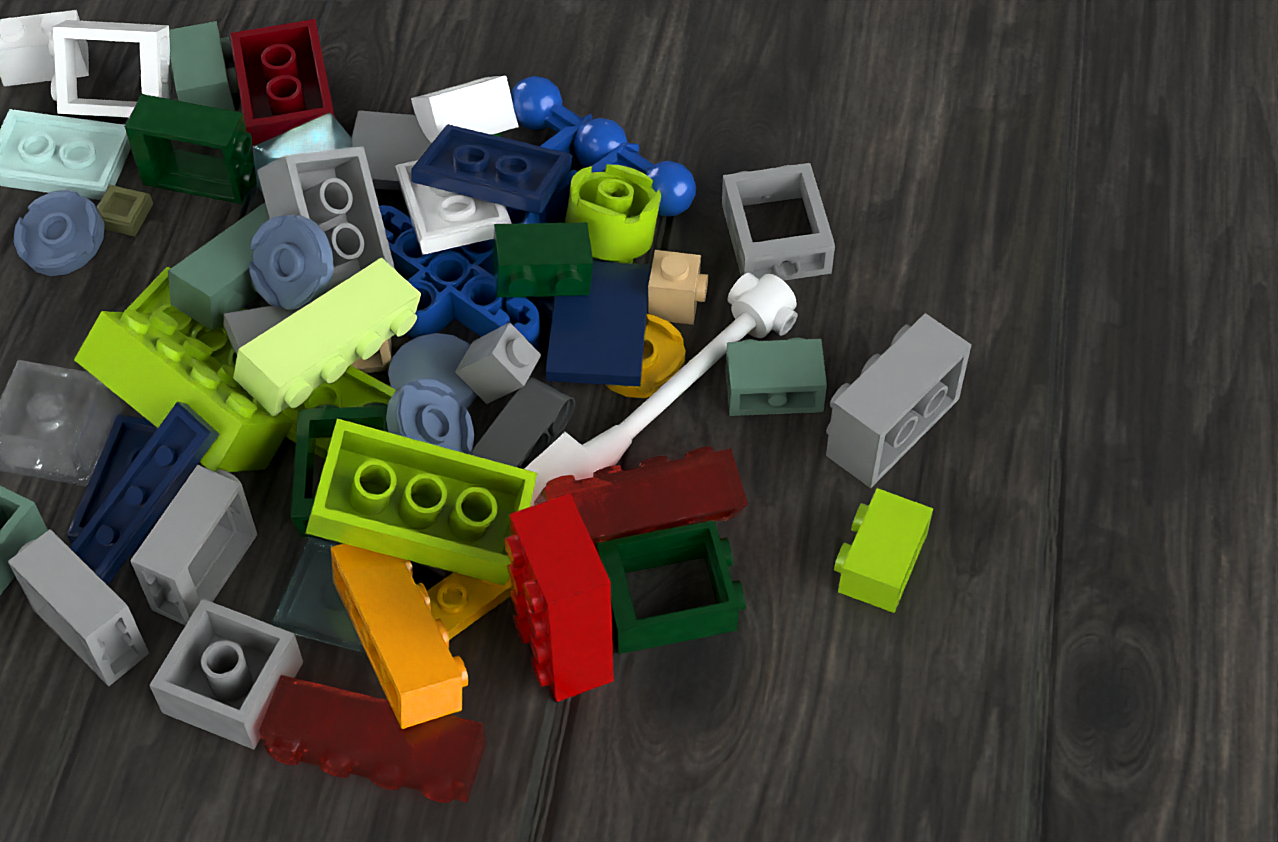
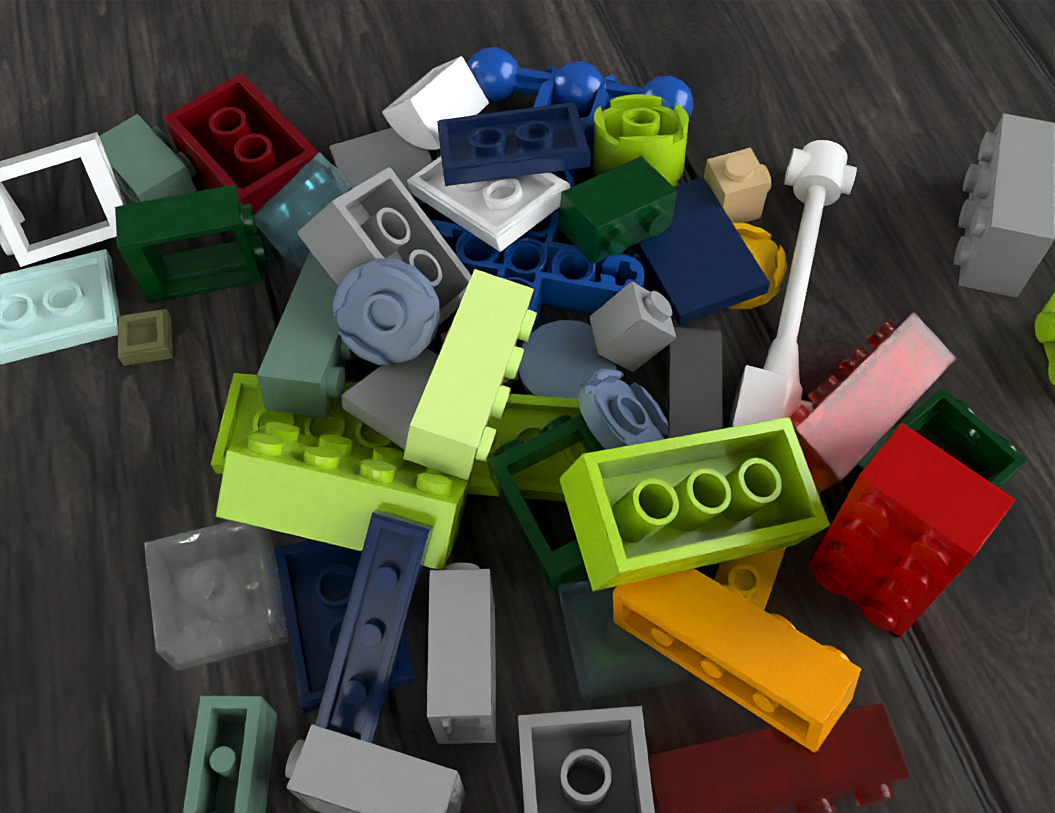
camera: 25 degrees left, 5 degrees up
sand blue tile [13,190,105,276] -> none
light grey window [722,163,835,281] -> none
sand green brick [725,338,827,416] -> none

